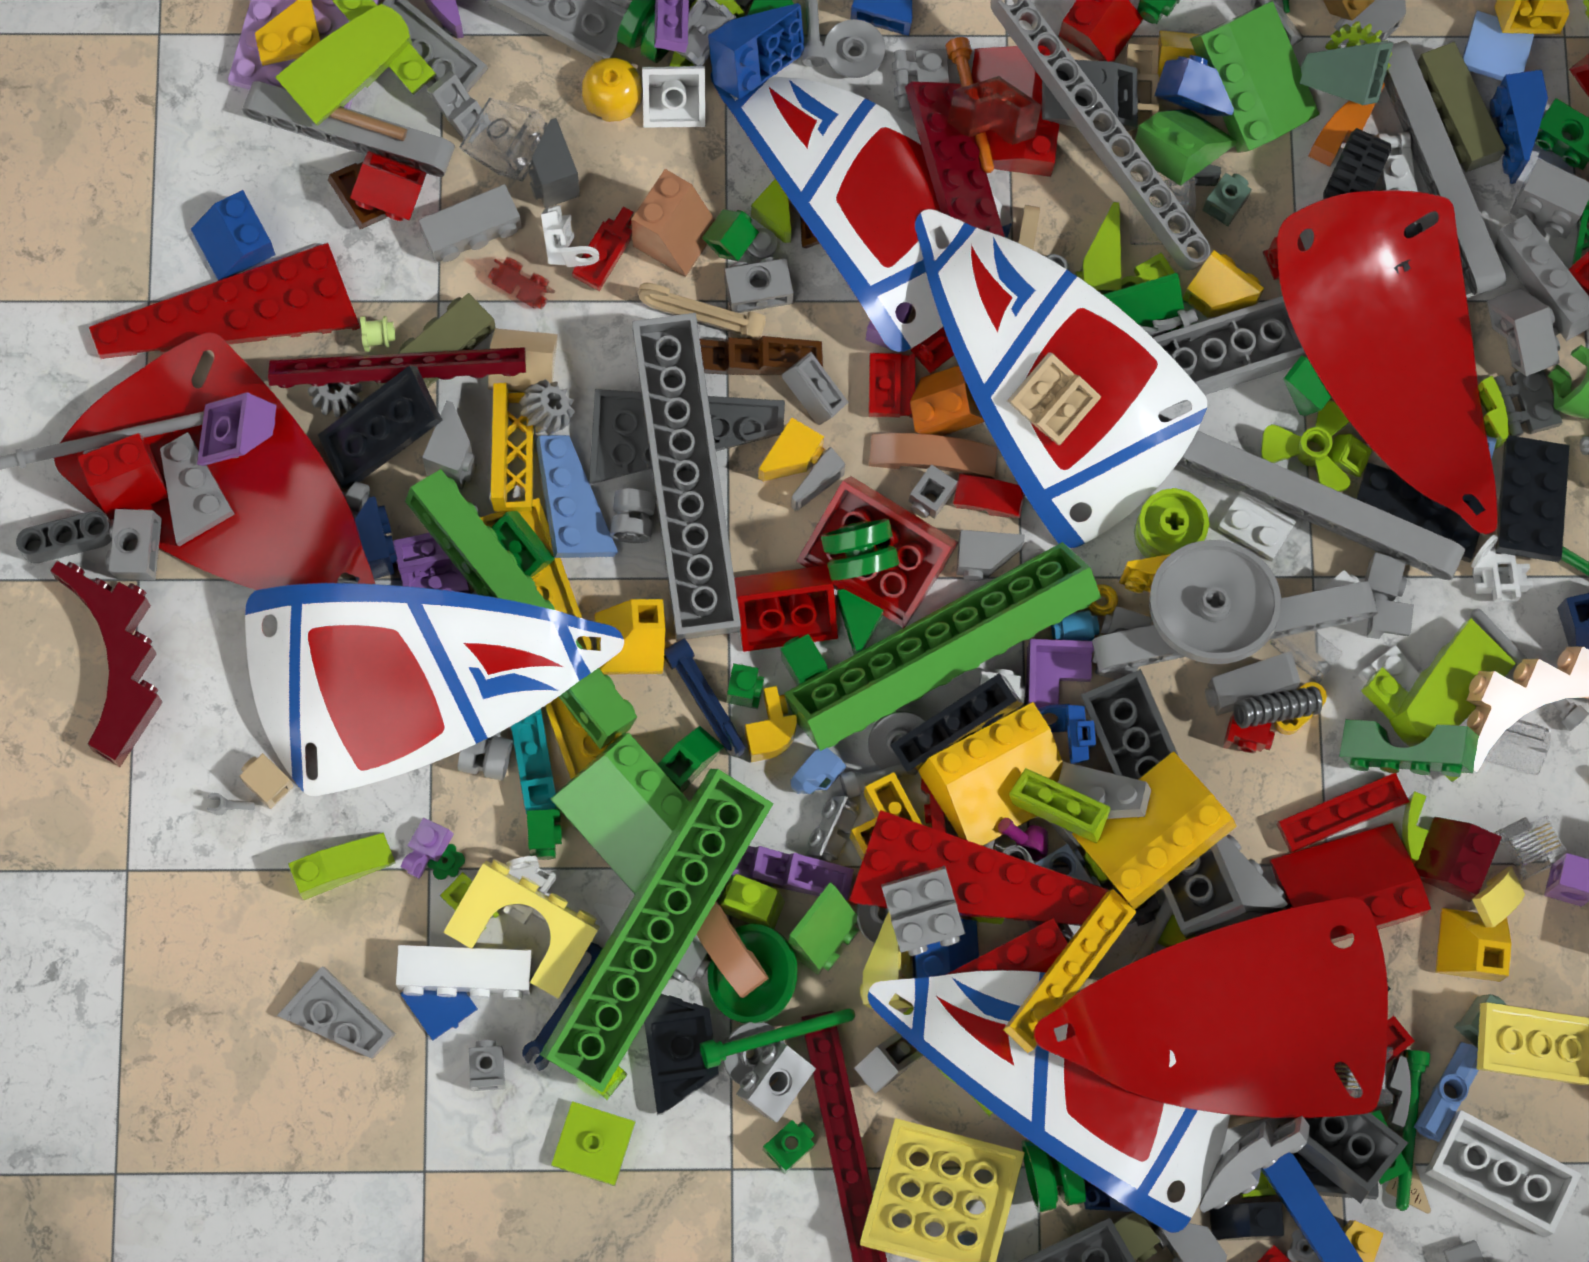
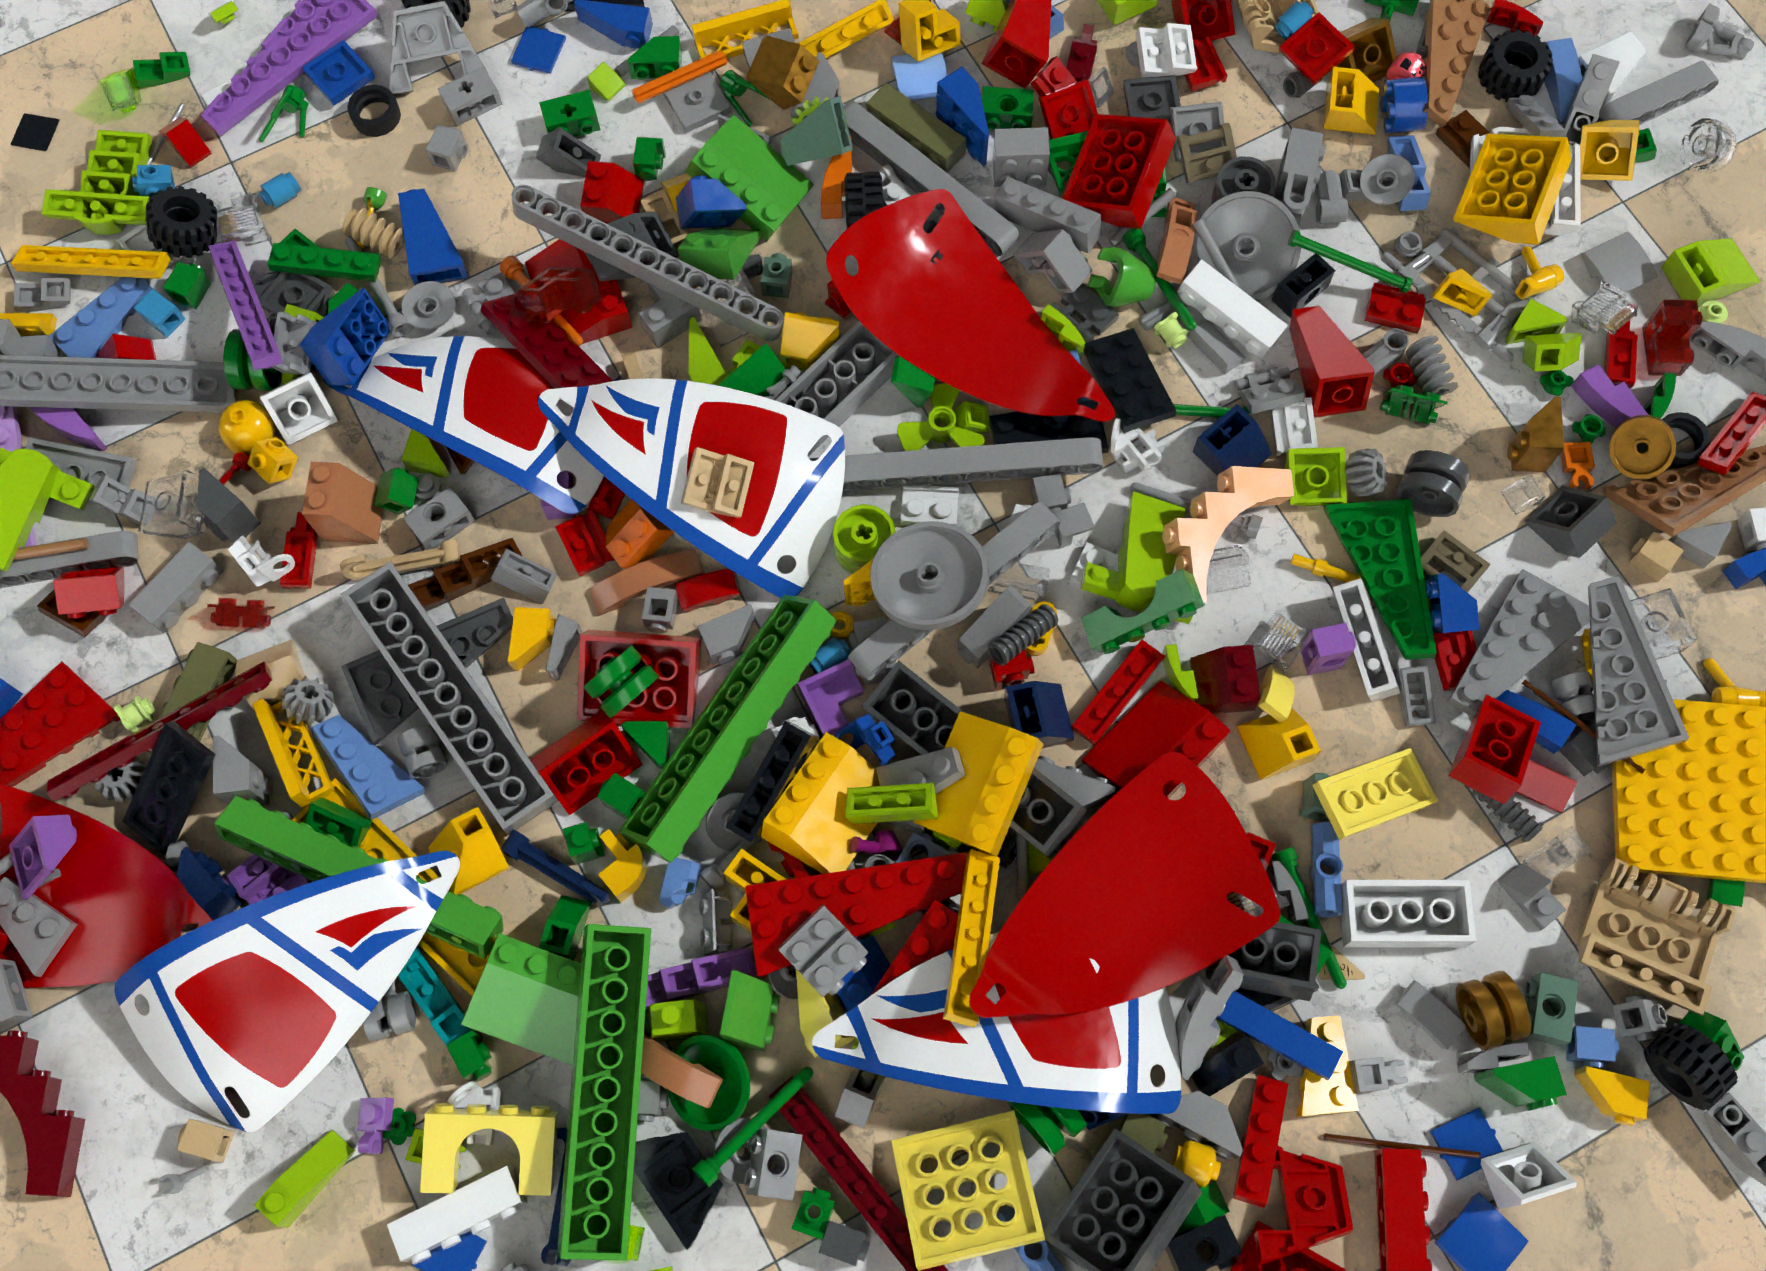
camera: 20 degrees left, 5 degrees down
none -> red hand [219,452,252,485]
none -> yellow brick [247,437,299,484]
none -> light grey brick [639,273,702,349]
none -> dark grey brick [818,1220,870,1266]
none -> dark blue slope [1004,681,1074,747]

